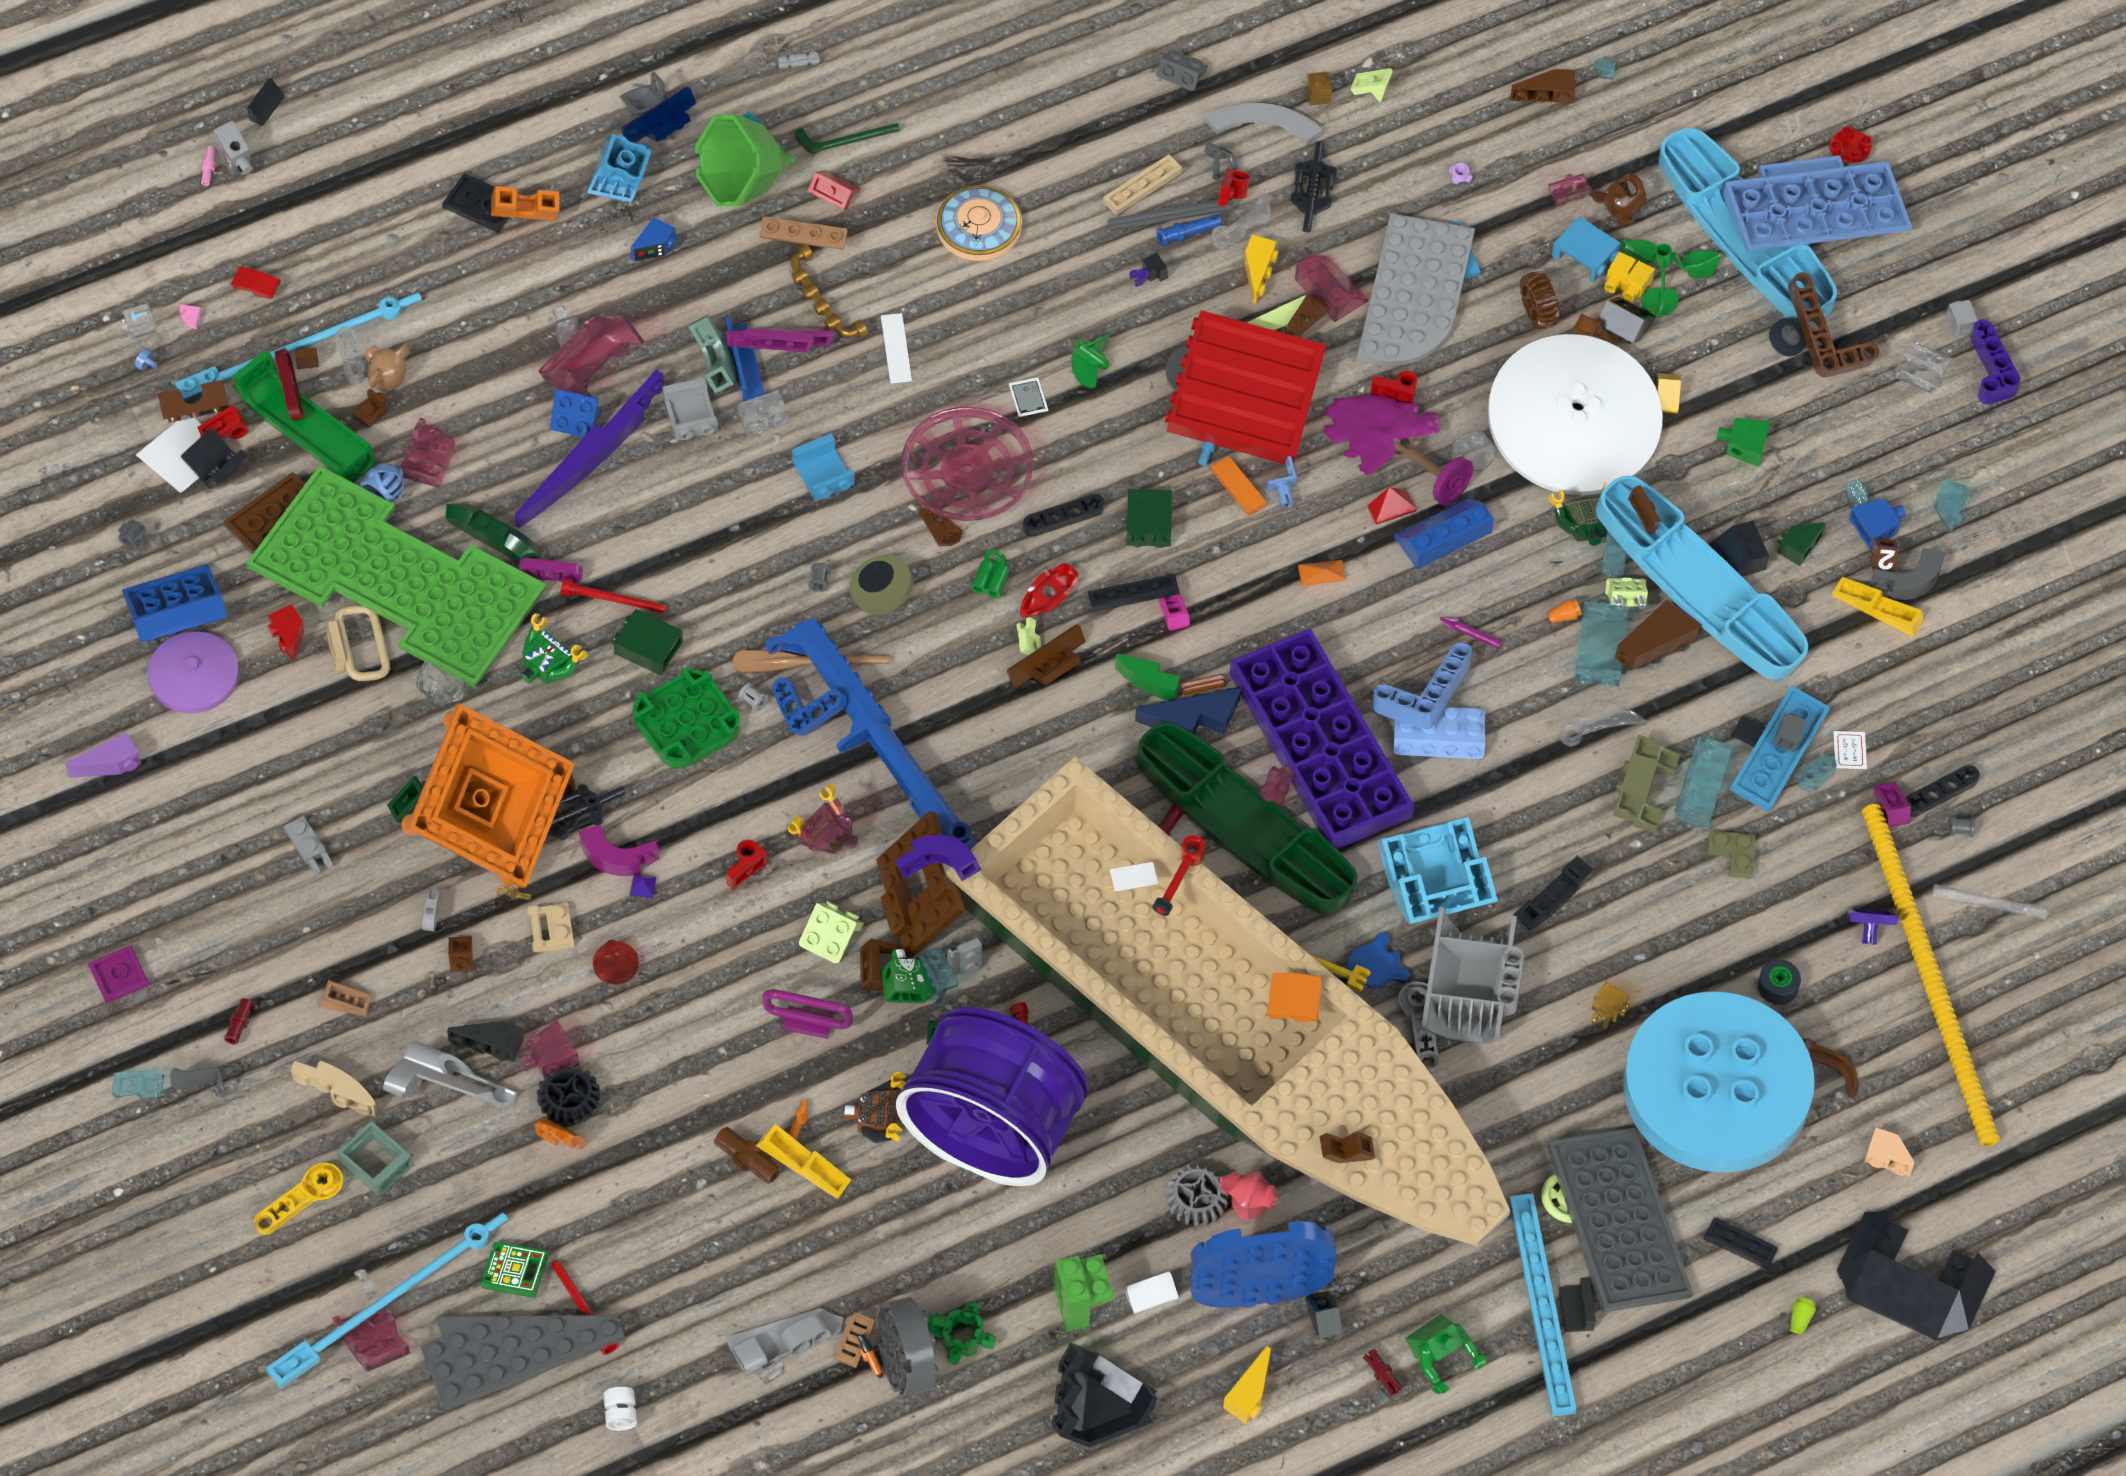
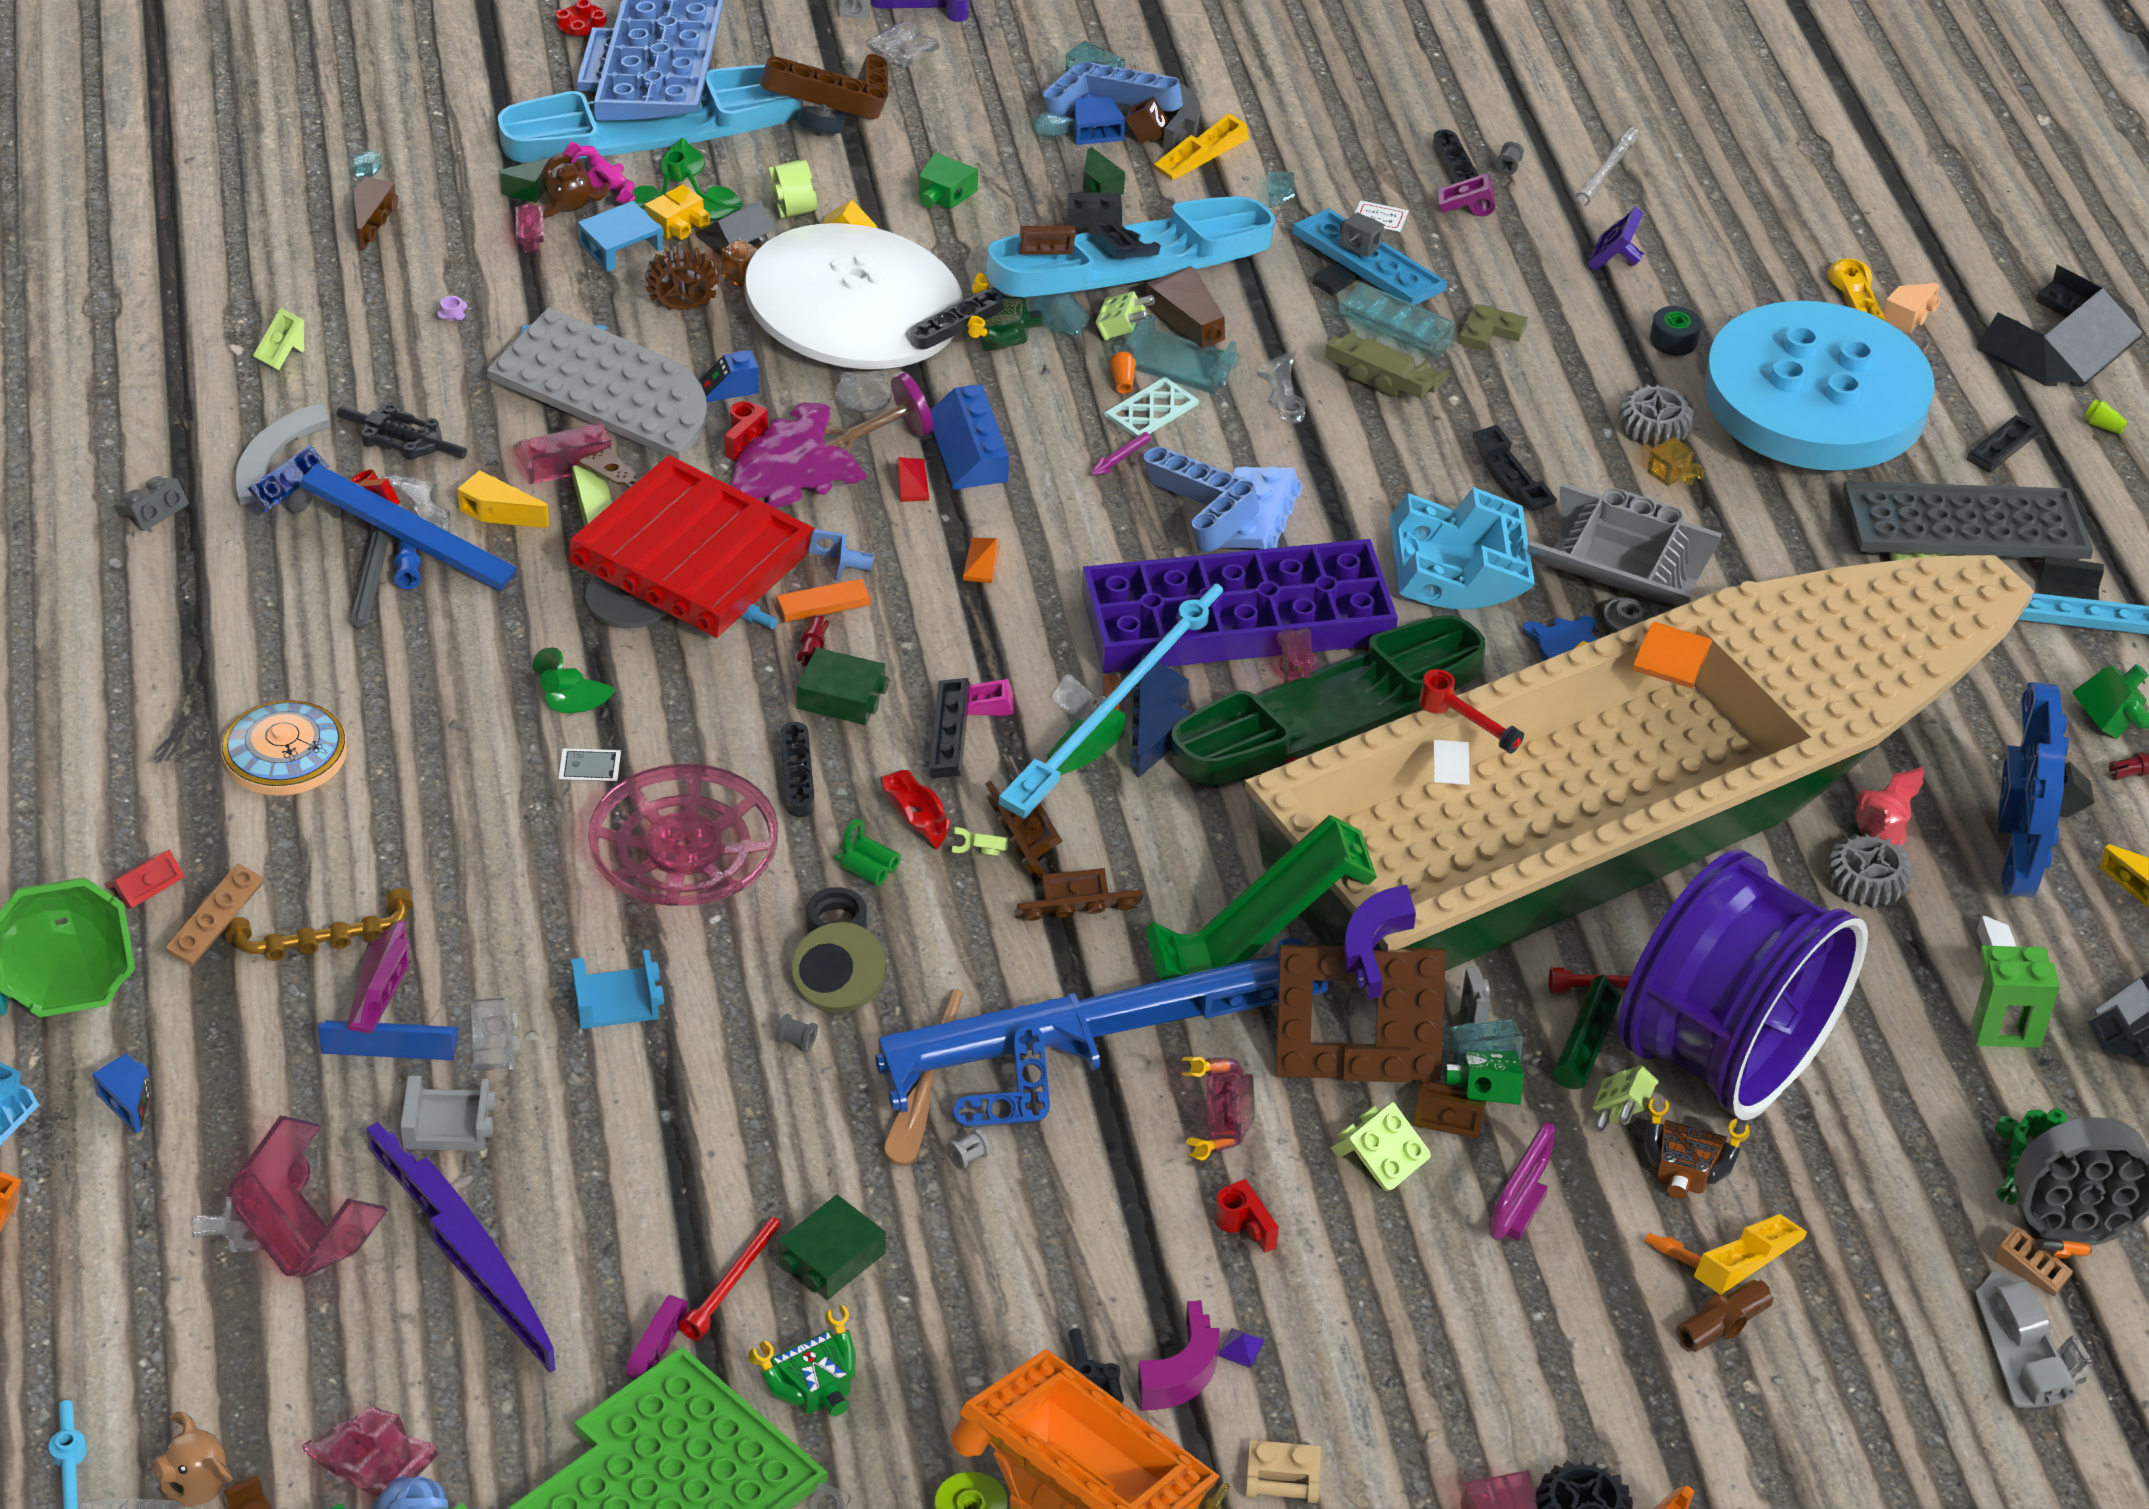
camera: 75 degrees left, 15 degrees down
dark green brick [446,503,541,563] -> none
blue bracket [550,388,602,438] -> none
clear red dish [593,940,639,985] -> none
green tile [632,667,740,768] -> none
sand green arch [688,315,737,393] -> none
dark green piece [795,123,900,154] -> none
white sticker [881,313,912,383] -> none
reddish brown piece [915,496,963,547] -> none
tan plate [1103,155,1183,216] -> none
black piece [1129,252,1168,287] -> none
pearl gold brick [1306,72,1332,106] -> none
reddish brown slope [1319,1131,1375,1163] -> none
clear light blue plate [1798,755,1837,792] -> none
yellow piece [1862,804,2000,1147] -> none
none -> clear blue slope [248,444,329,512]
none -> blue tile [300,463,517,592]
none -> dark green slope [499,158,549,203]
none -> dark pink piece [562,142,635,204]
none -> blue slope [698,350,759,402]
none -> yellowish green brick [768,160,818,219]
none -> dark red pin [797,615,829,667]
none -> black tyre [806,887,867,933]
none -> black beam [911,289,1003,349]
none -> medium azure bar [999,584,1223,819]
none -> reddish brown bracket [1015,868,1144,921]
none -> medium blue beam [1043,62,1183,121]
none -> clear bracket [1050,674,1106,720]
none -> black wing [1088,221,1161,260]
none -> light aqua window [1104,377,1199,438]
none -> green panel [1145,815,1377,980]
none -> clear light blue slope [1267,172,1294,208]
none -> yellowish green piece [1592,1065,1659,1133]
none -> light grey gear [1618,384,1695,447]
none -> yellow beam [1827,258,1887,322]

